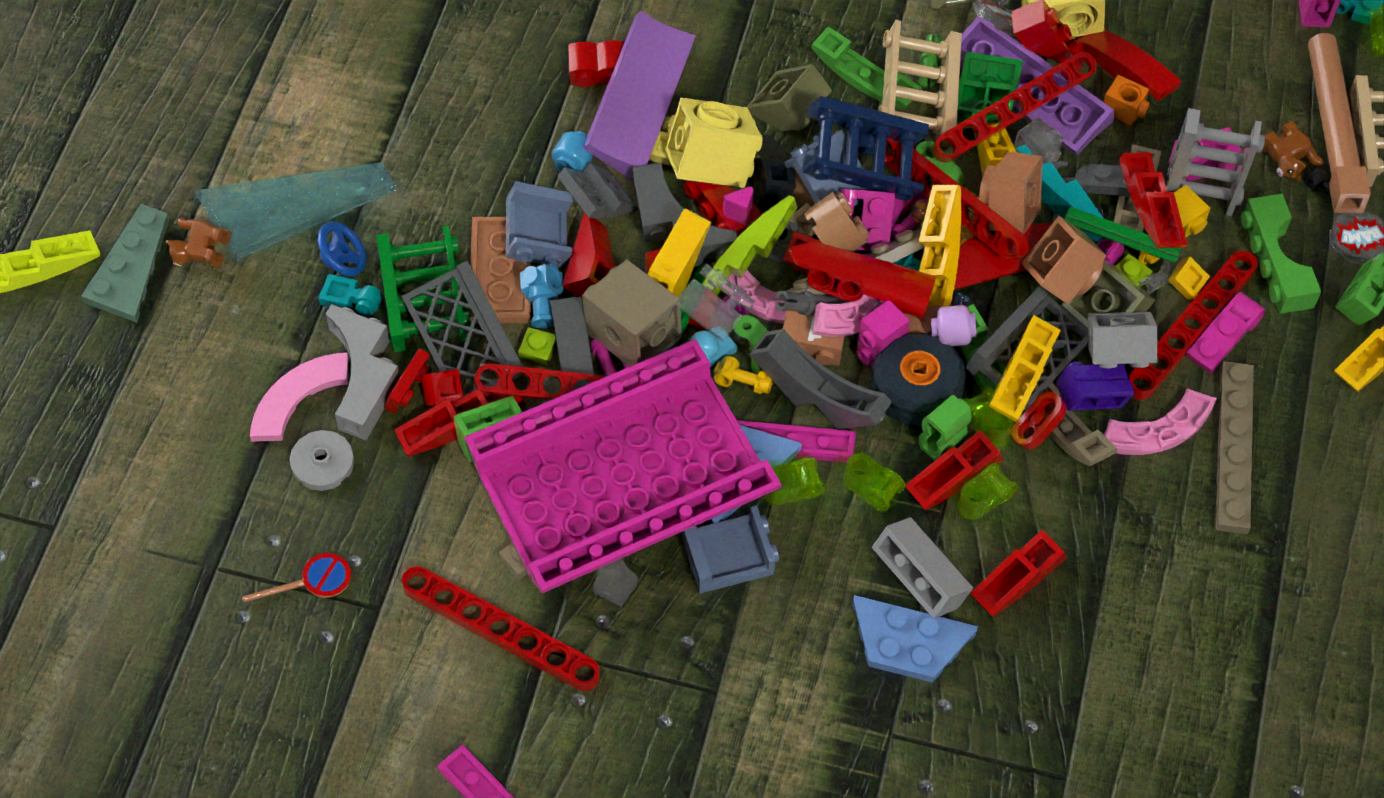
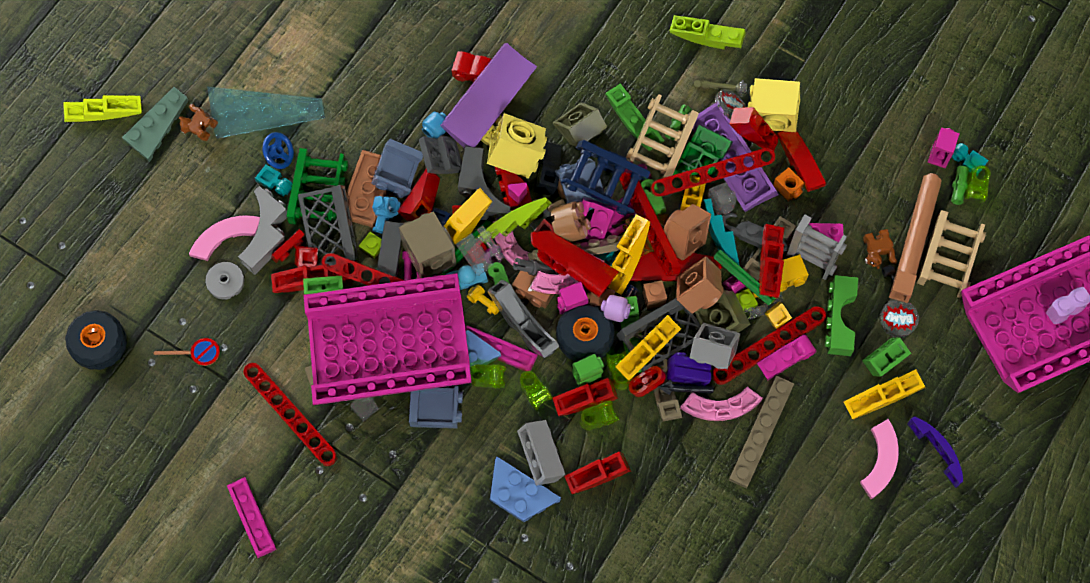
camera: 20 degrees right, 10 degrees up
none -> black wheel [65,310,127,370]
none -> nougat brick [642,280,667,310]
none -> black piece [658,380,714,395]
none -> bright green pin [951,166,969,205]

